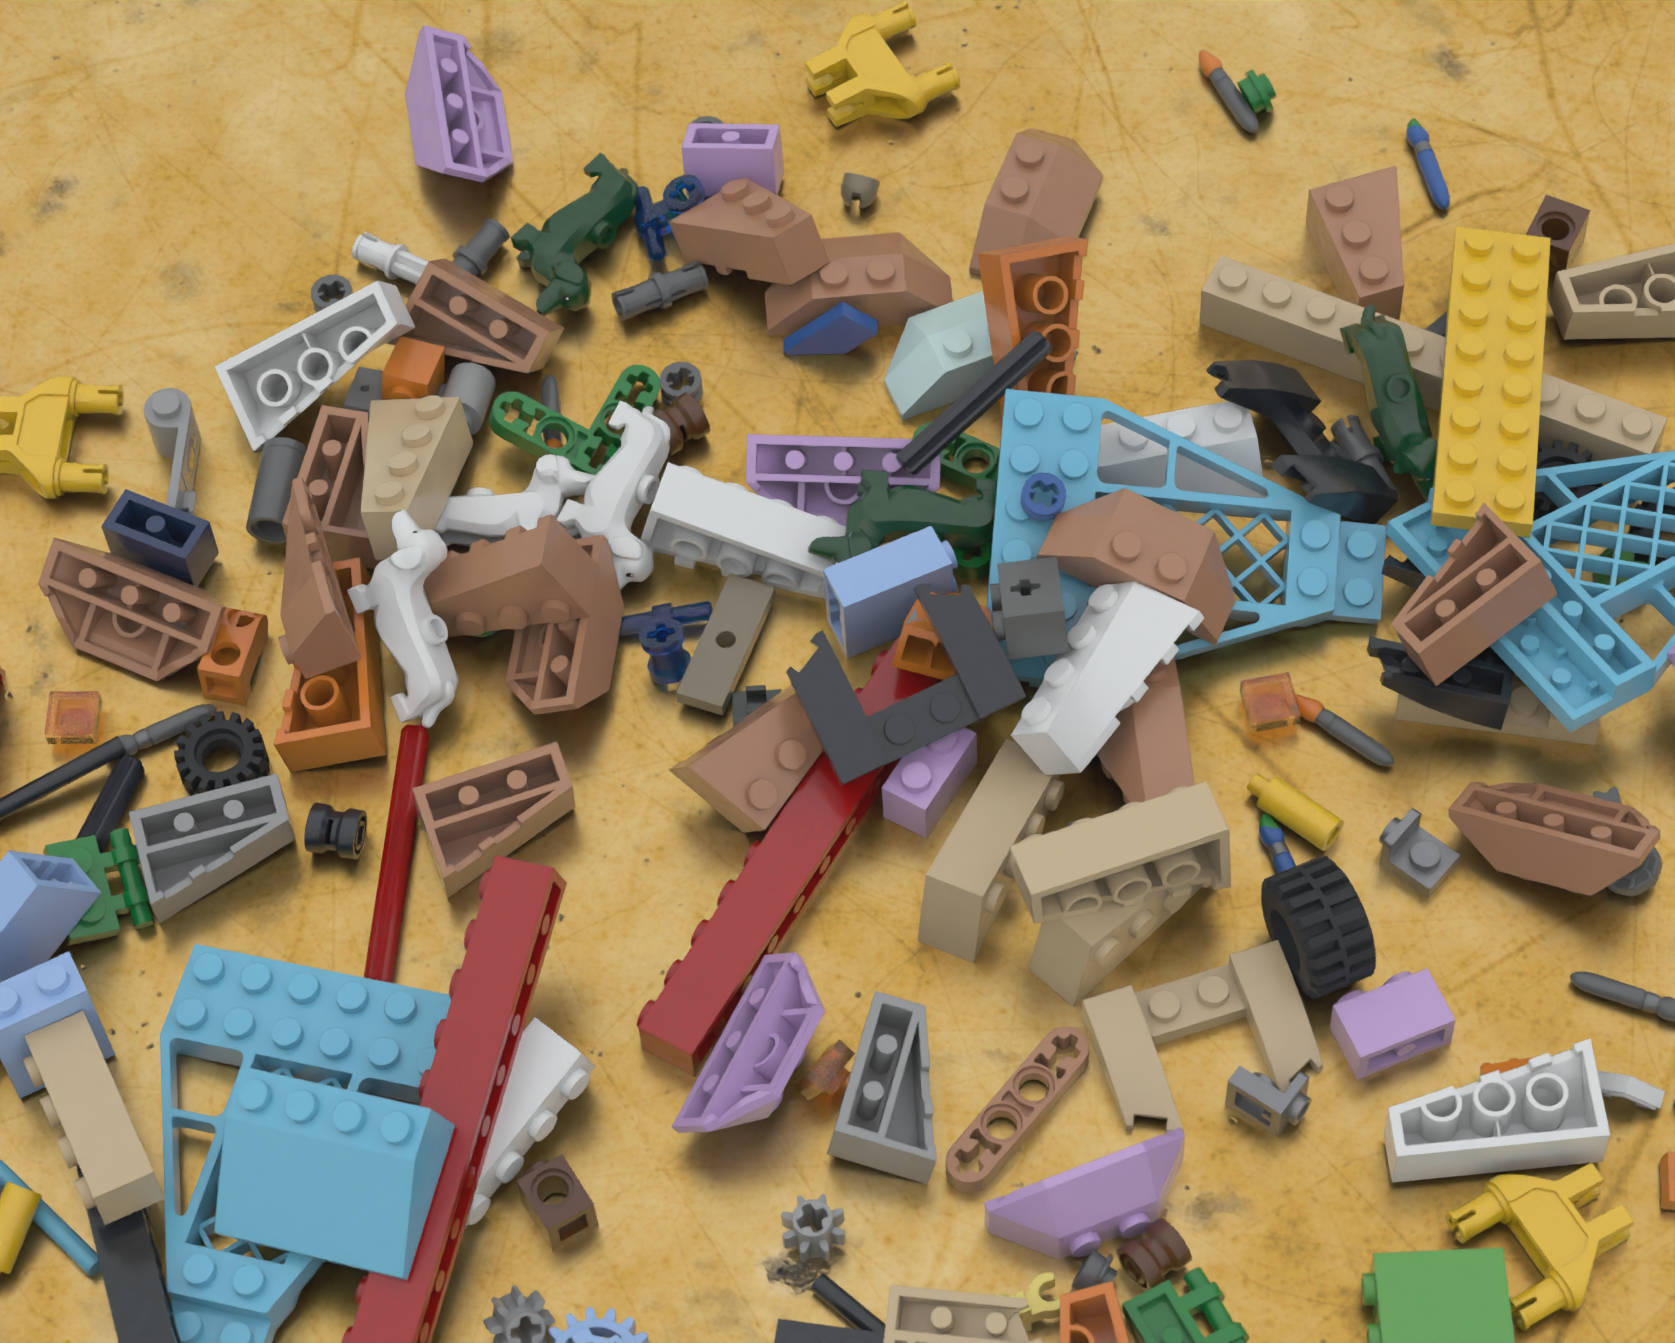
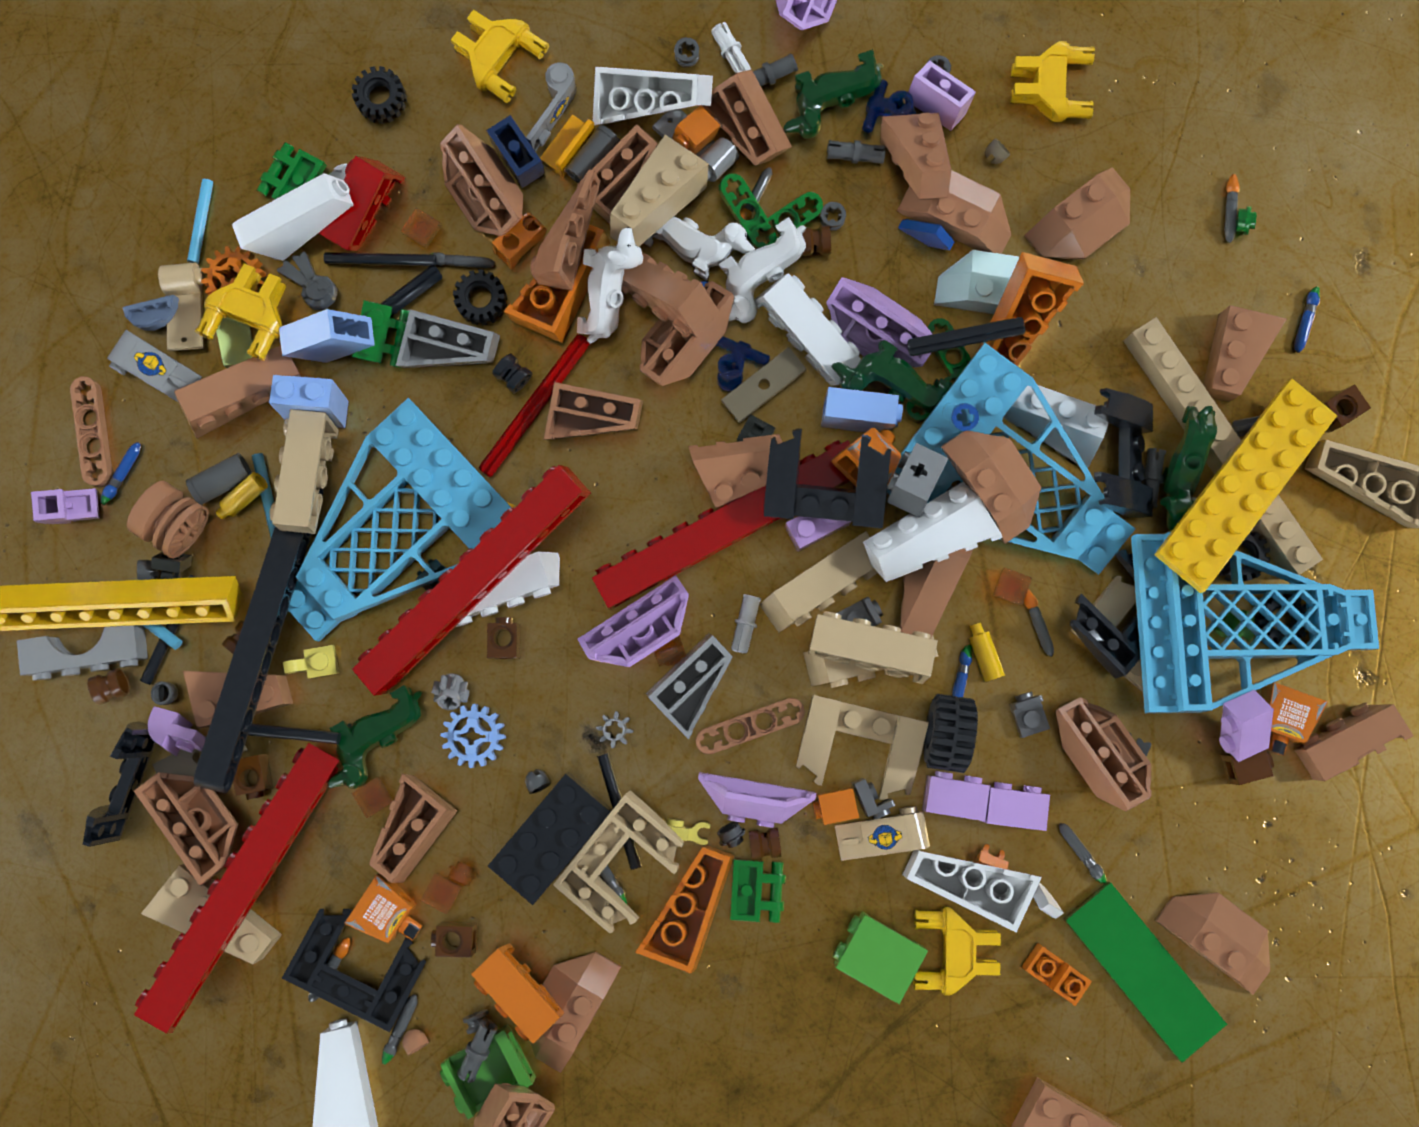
camera: 30 degrees right, 25 degrees up
medium azure slope [214,1066,455,1281] -> none
nougat wedge [1391,503,1557,686] -> none
none -> light orange panel [540,114,595,178]
none -> white axle [731,594,761,653]
none -> orange brick [812,787,859,825]
none -> tan door [835,806,930,861]
none -> lavender brick [982,782,1050,831]

